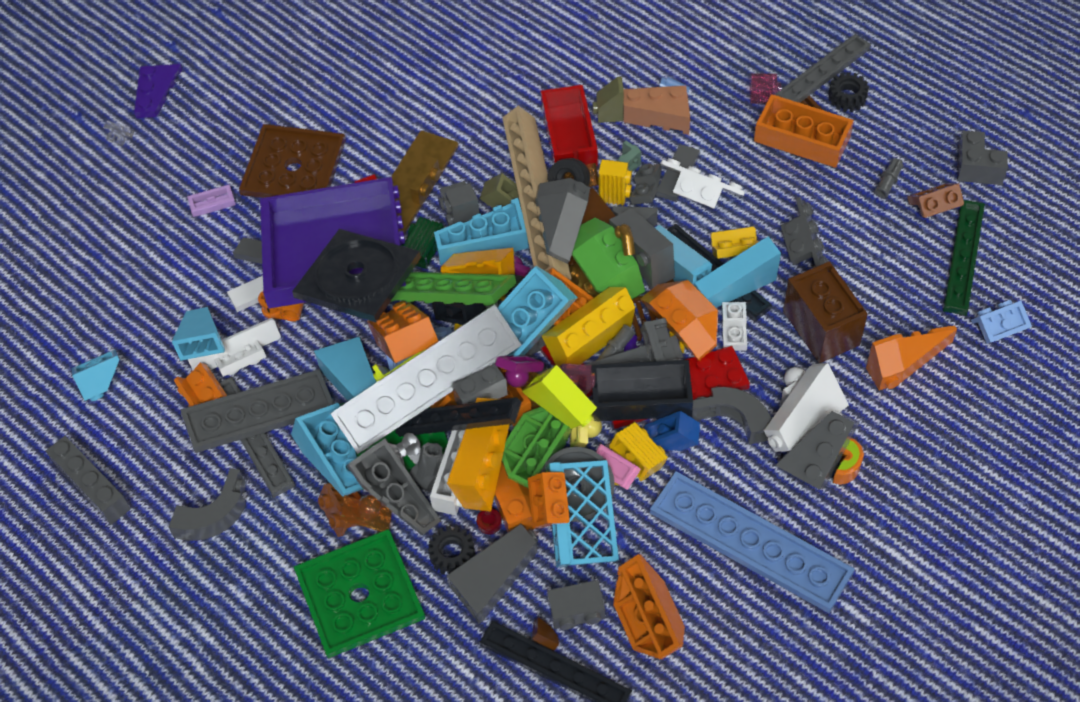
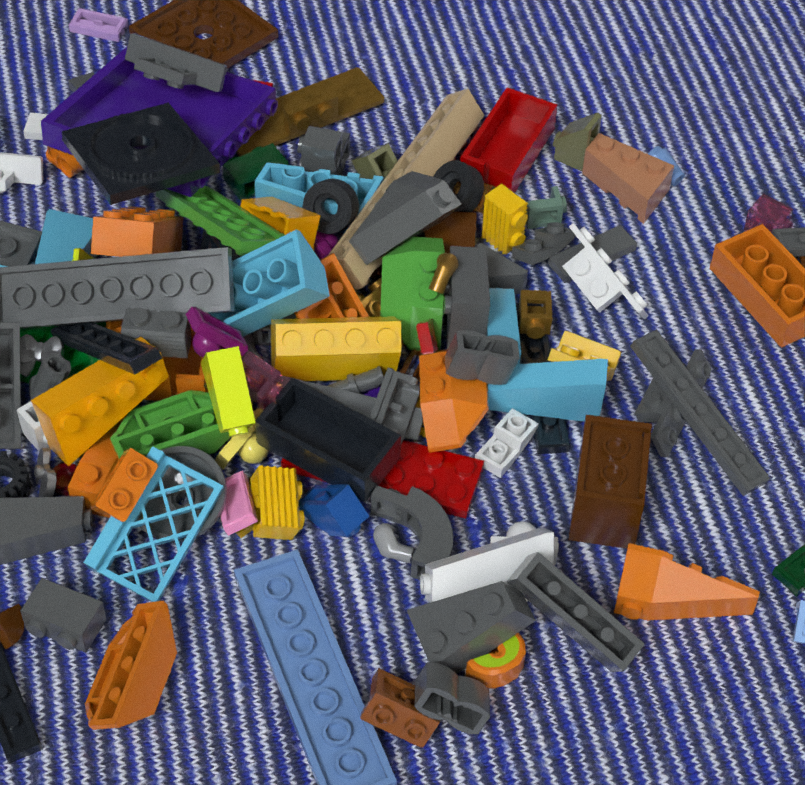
camera: 30 degrees right, 5 degrees down
none -> flat silver piece [34,448,57,497]
none -> dark grey bracket [125,33,227,92]
none -> black tyre [302,179,359,234]
none -> dark orange bracket [360,668,440,747]
none -> light grey arm [373,523,415,564]
none -> dark grey brick [415,662,490,734]
none -> red tile [416,319,438,355]
none -> dark grey brick [445,330,520,385]
none -> dark grey brick [507,552,644,672]
none -> pearl gold brick [518,290,552,339]
none -> dark grey tile [630,329,771,496]

